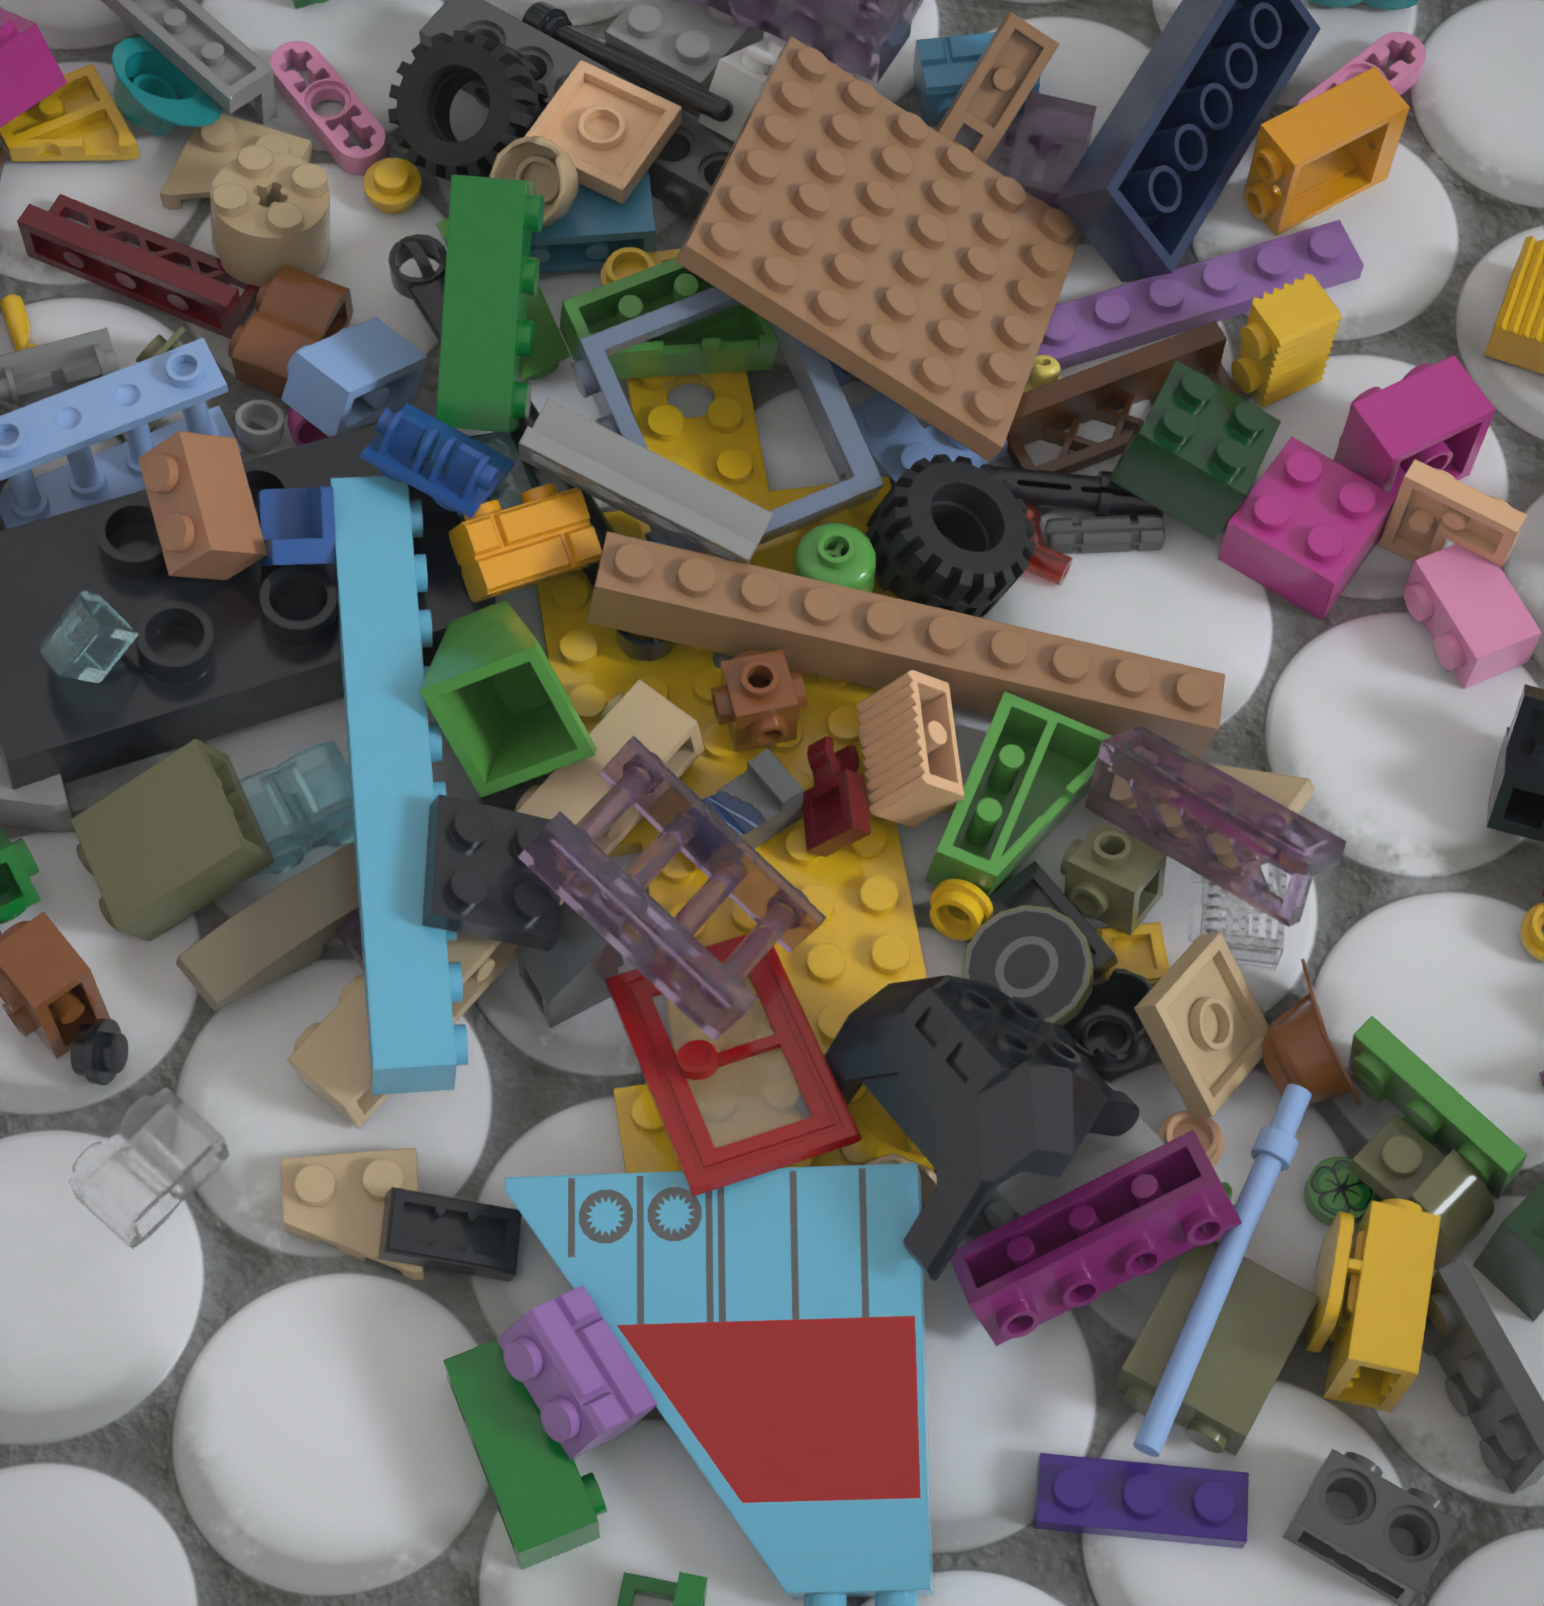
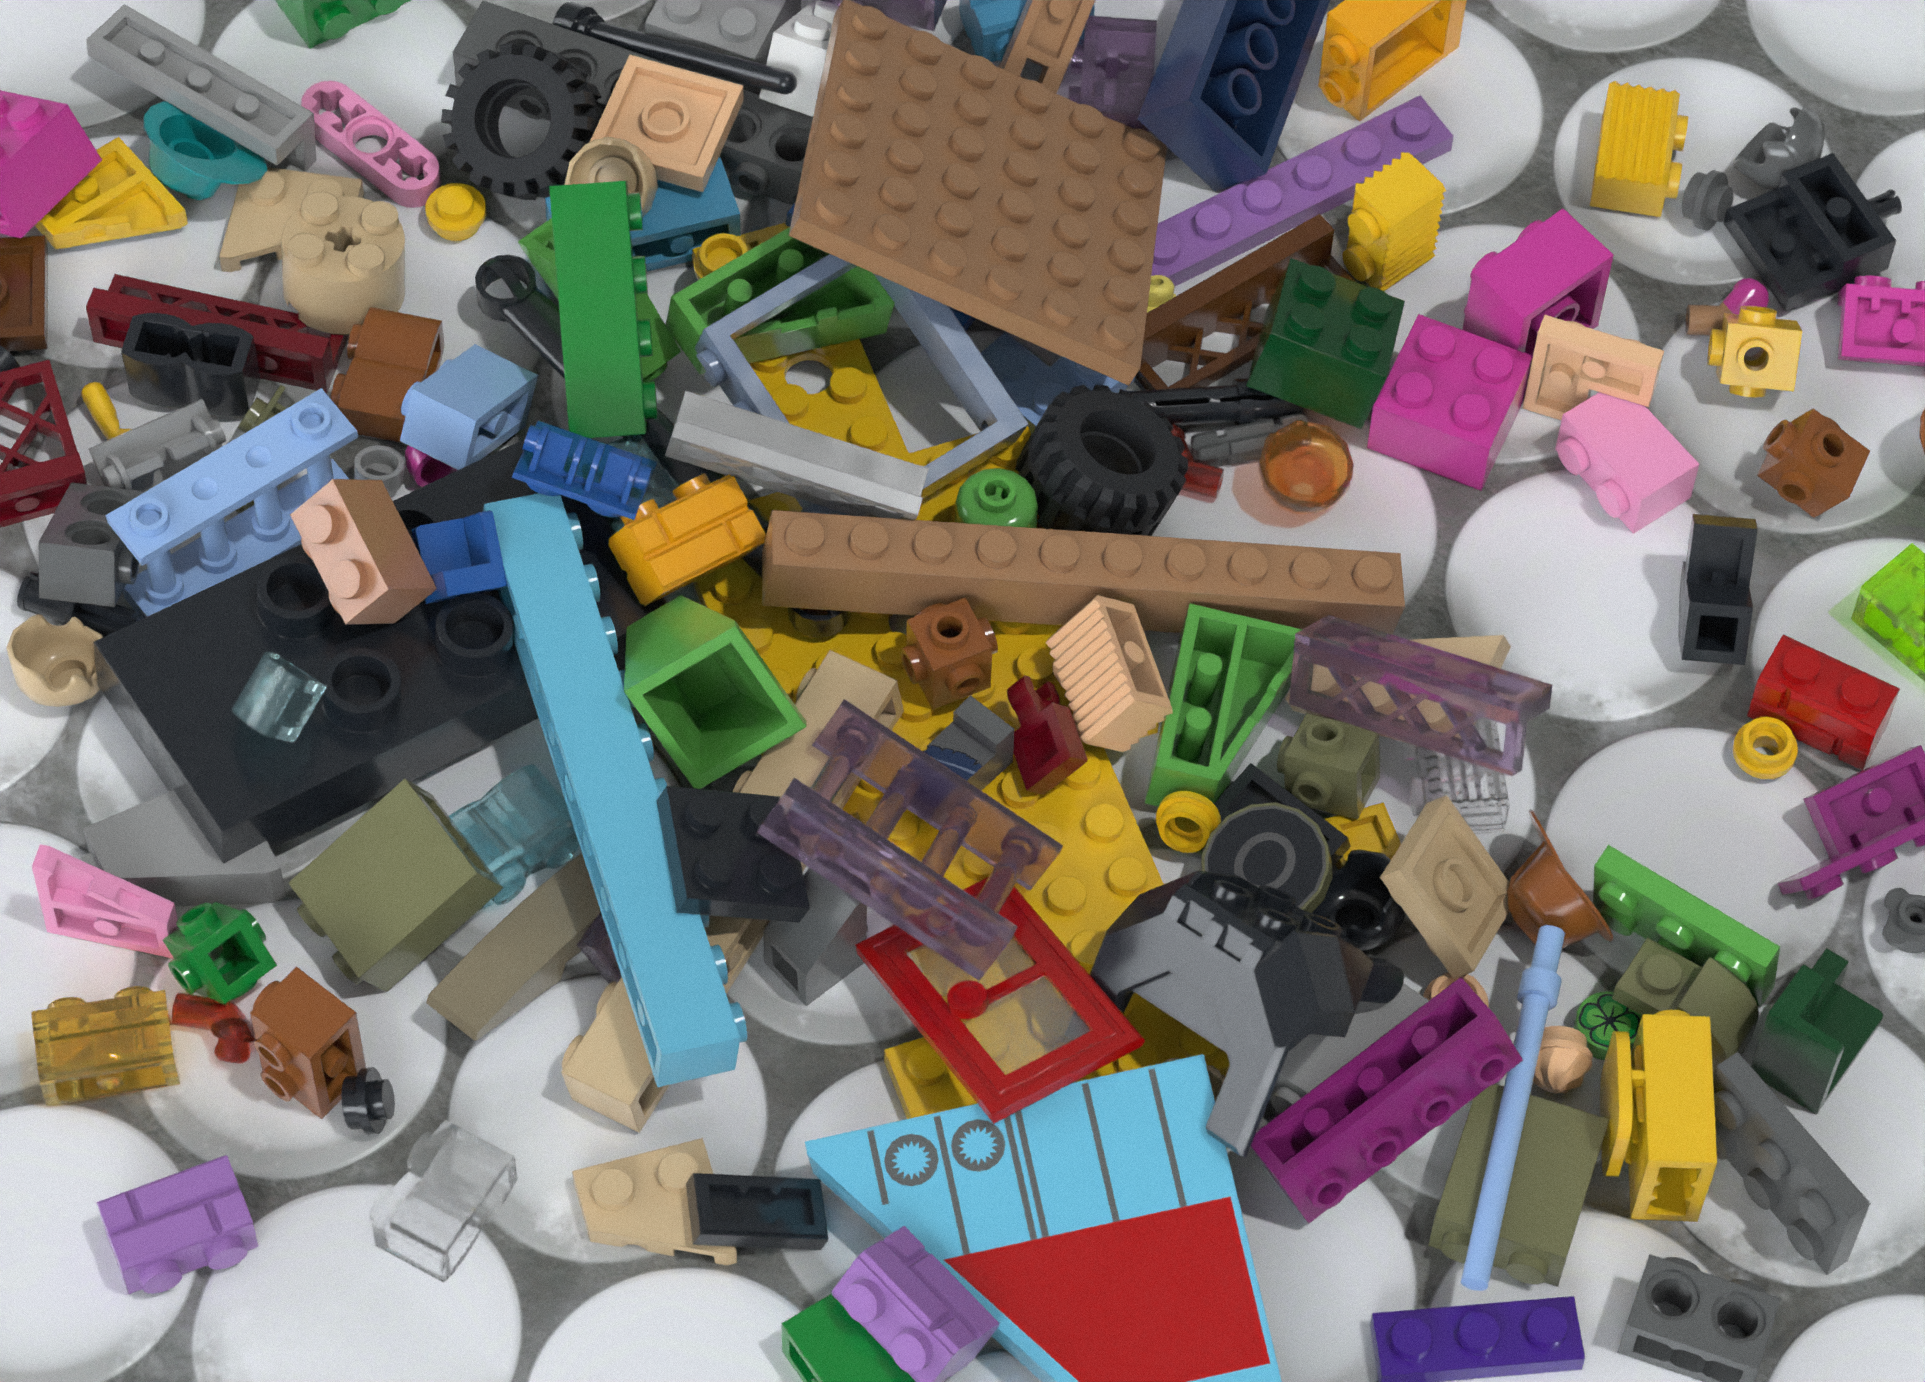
camera: 10 degrees left, 5 degrees down
none -> black brick [121,313,261,417]
none -> clear orange hair [1258,420,1354,514]
none -> light nougat plate [1533,1026,1593,1094]

